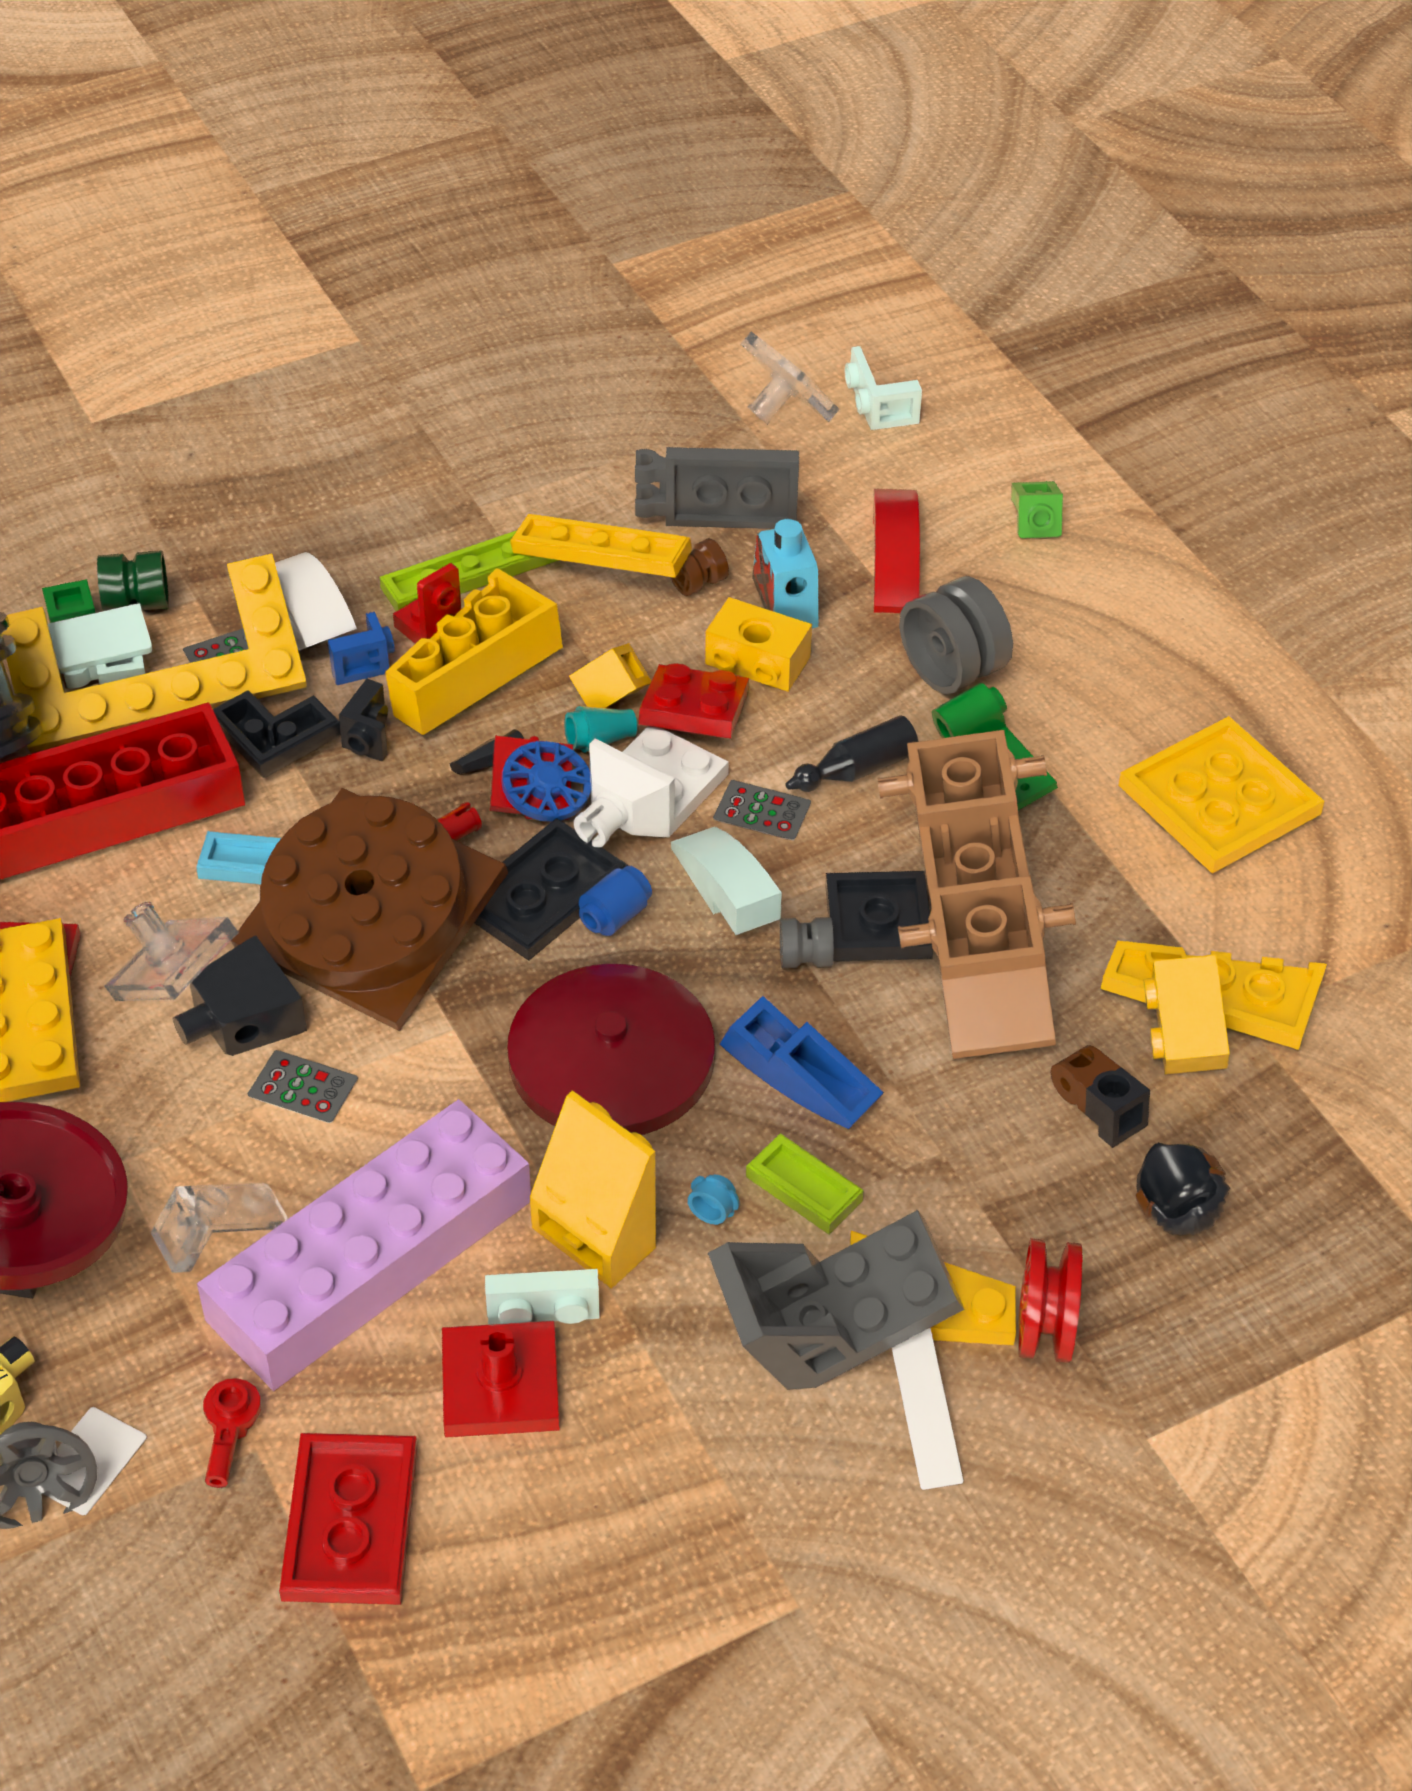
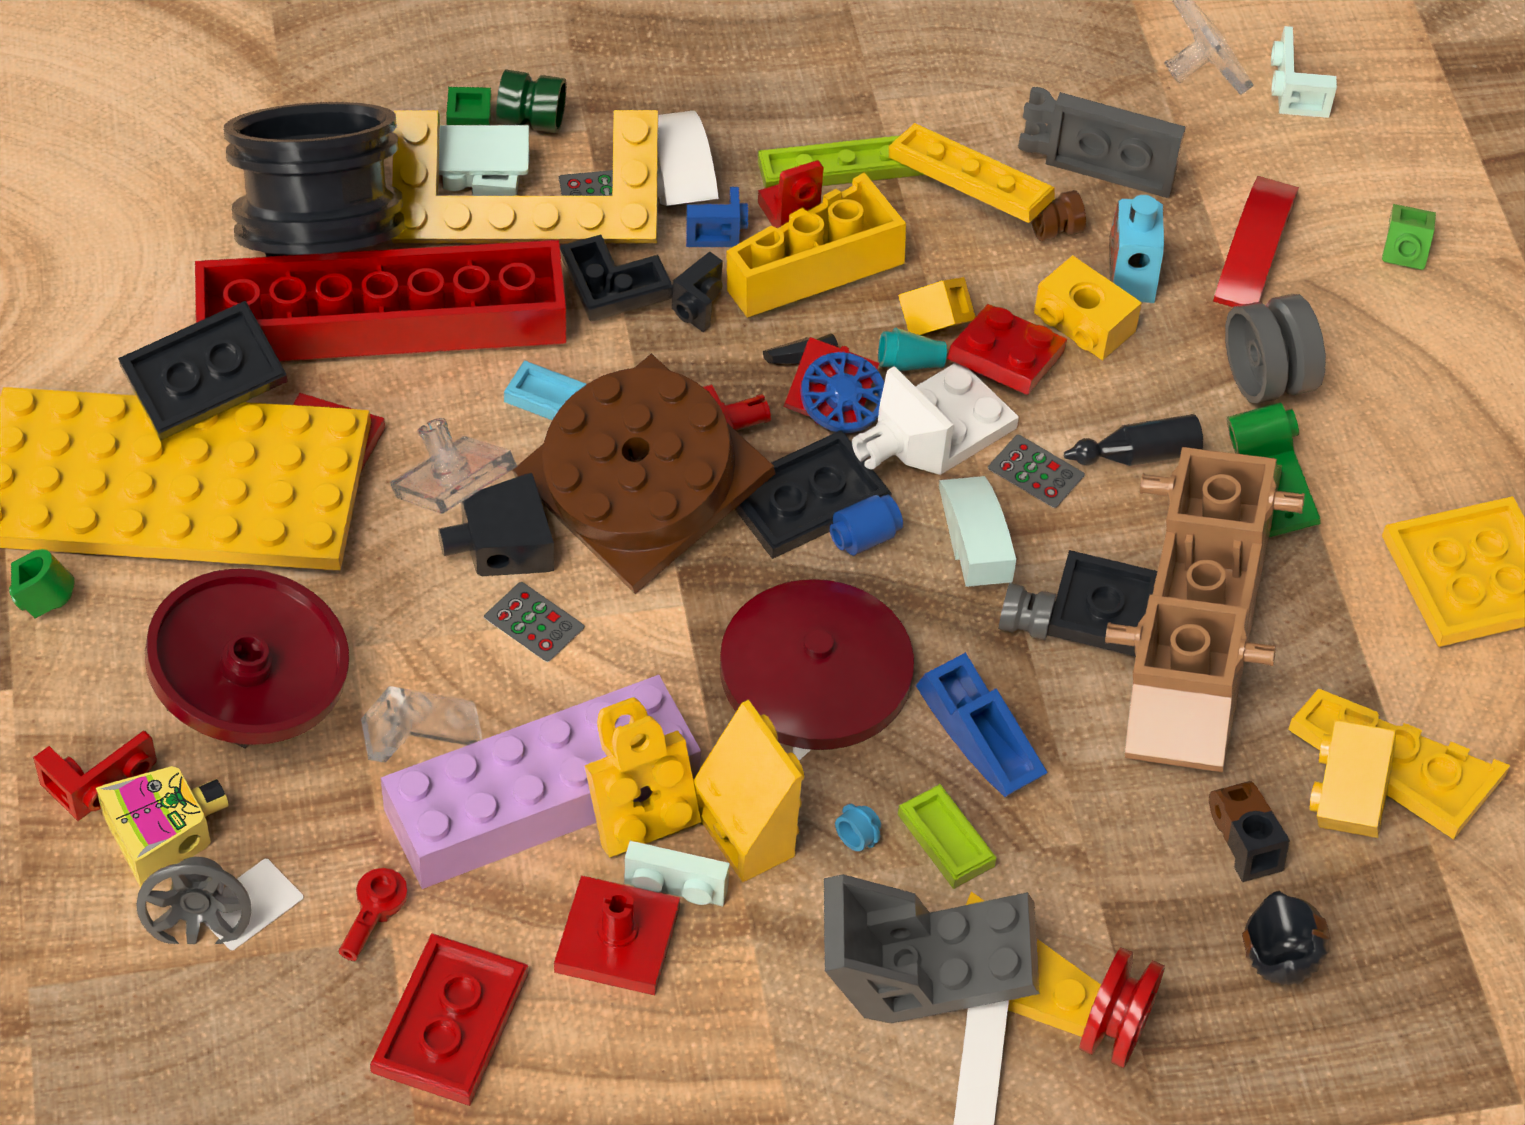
camera: 15 degrees right, 5 degrees up
none -> yellow plate [584,697,701,858]

